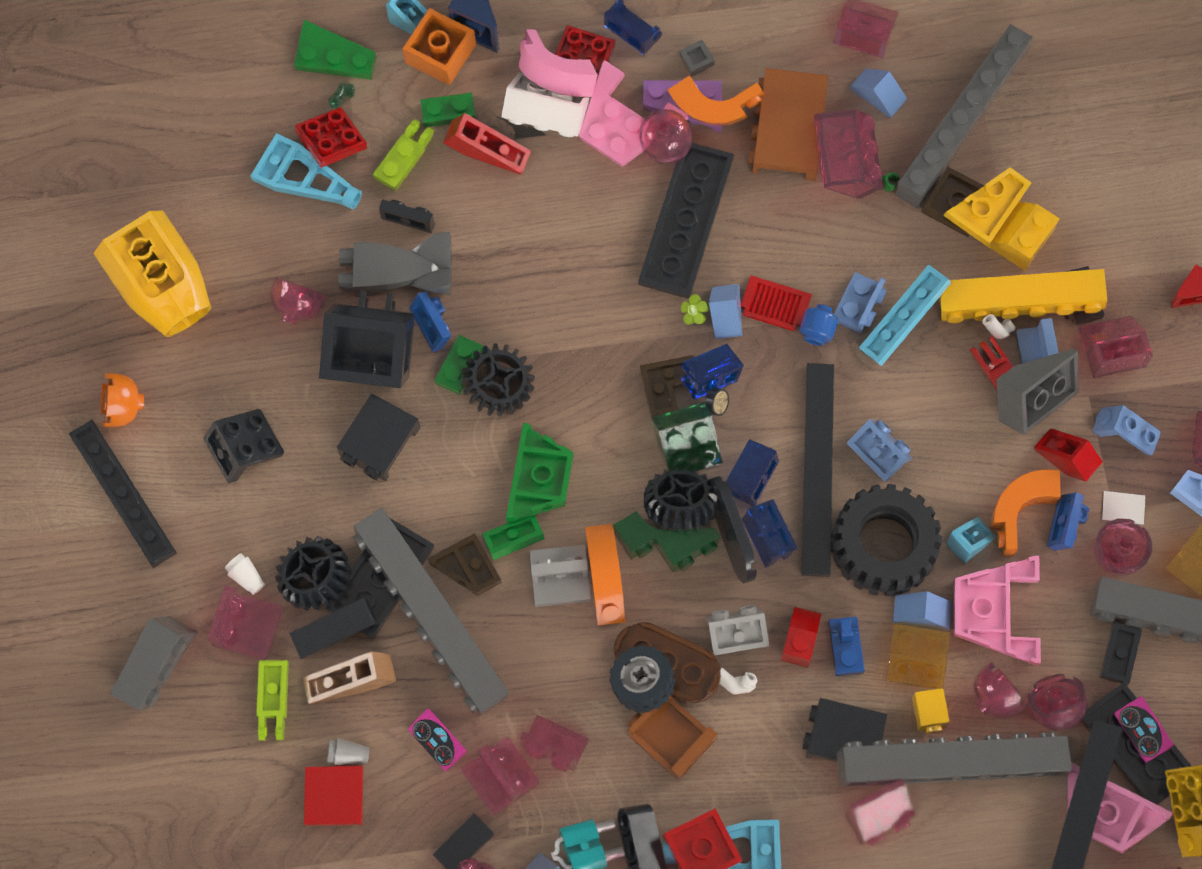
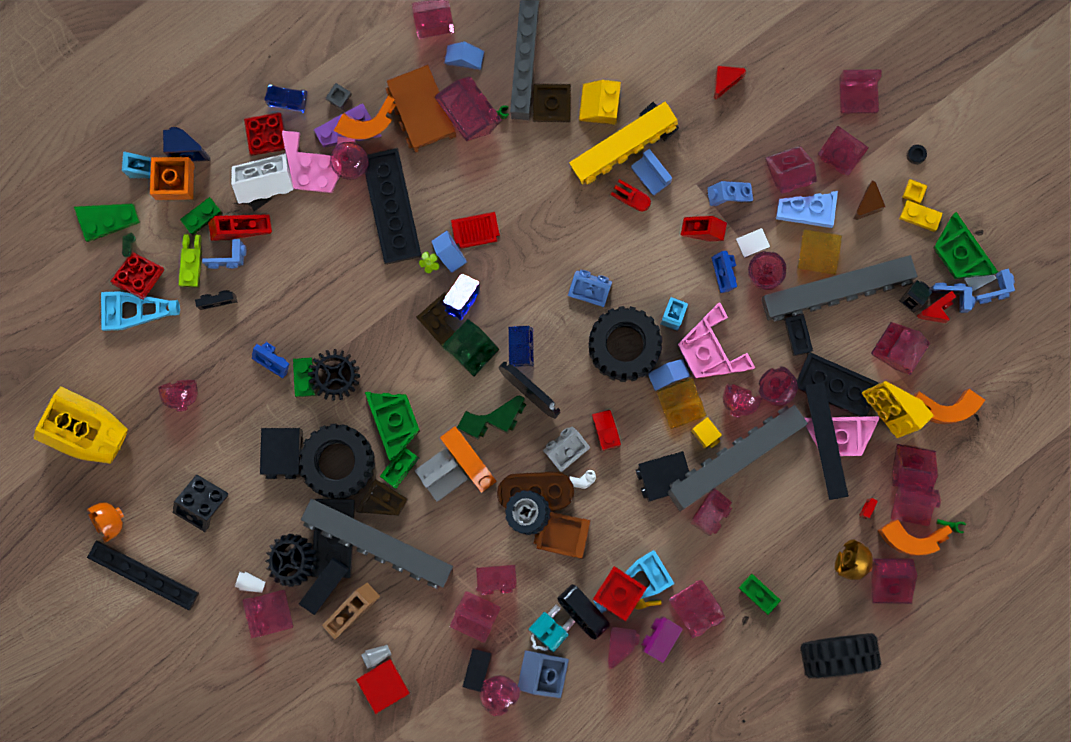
camera: 25 degrees left, 10 degrees up
dark grey wedge [110,616,198,710] -> none
lime hinge [256,660,289,740] -> none
black piece [319,290,415,388] -> none
dark grey hips [338,232,452,297] -> none
slope [408,708,467,772] -> none
bright pink arch [519,29,598,97] -> none
black gear [643,467,718,533] -> none
tile [705,388,729,416] -> none
clear blue hinge [742,499,798,568] -> none
blue head [799,304,838,346] -> none
black tile [802,363,834,577] -> none
blue hinge [828,617,865,676] -> none
medium blue bracket [834,272,887,334] -> none
medium azure plate [859,264,951,366] -> none
yellow wing [943,167,1032,246] -> none
white arm [982,314,1016,340] -> none
orange arch [990,470,1061,557] -> none
dark grey slope [996,349,1079,435] -> none
clear pink slope [1079,316,1153,378] -> none
slope [1114,696,1174,763] -> none
none -> medium blue bracket [202,239,247,269]
none -> black tyre [298,424,375,499]

